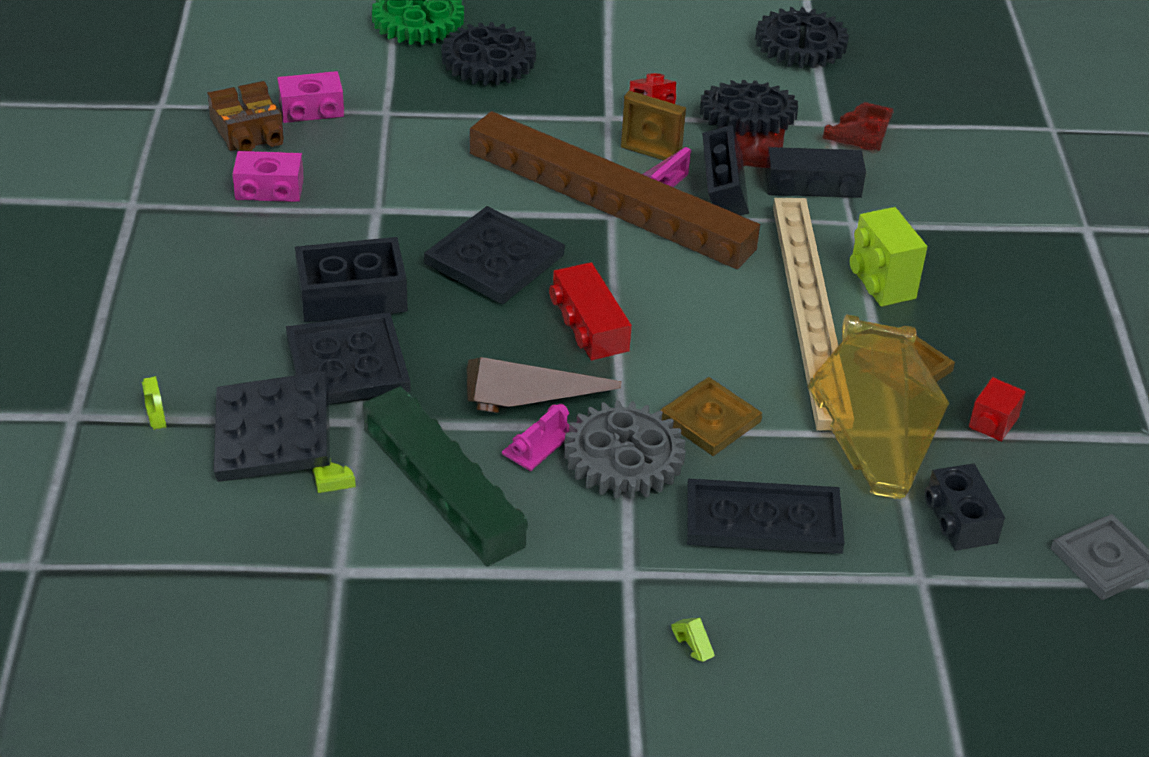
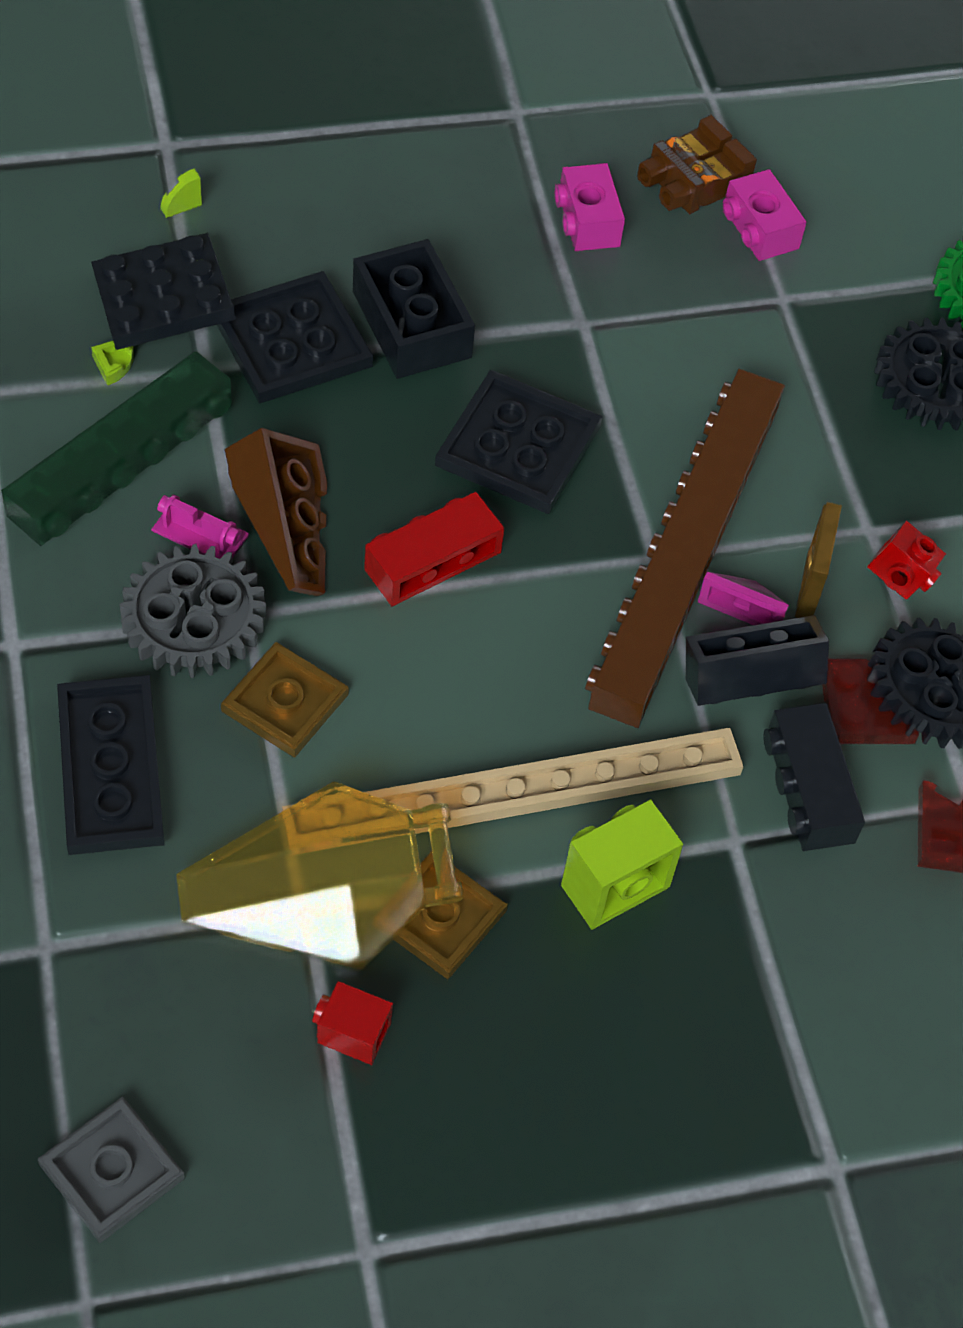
camera: 75 degrees right, 15 degrees up
black brick [925,463,1005,551] -> none

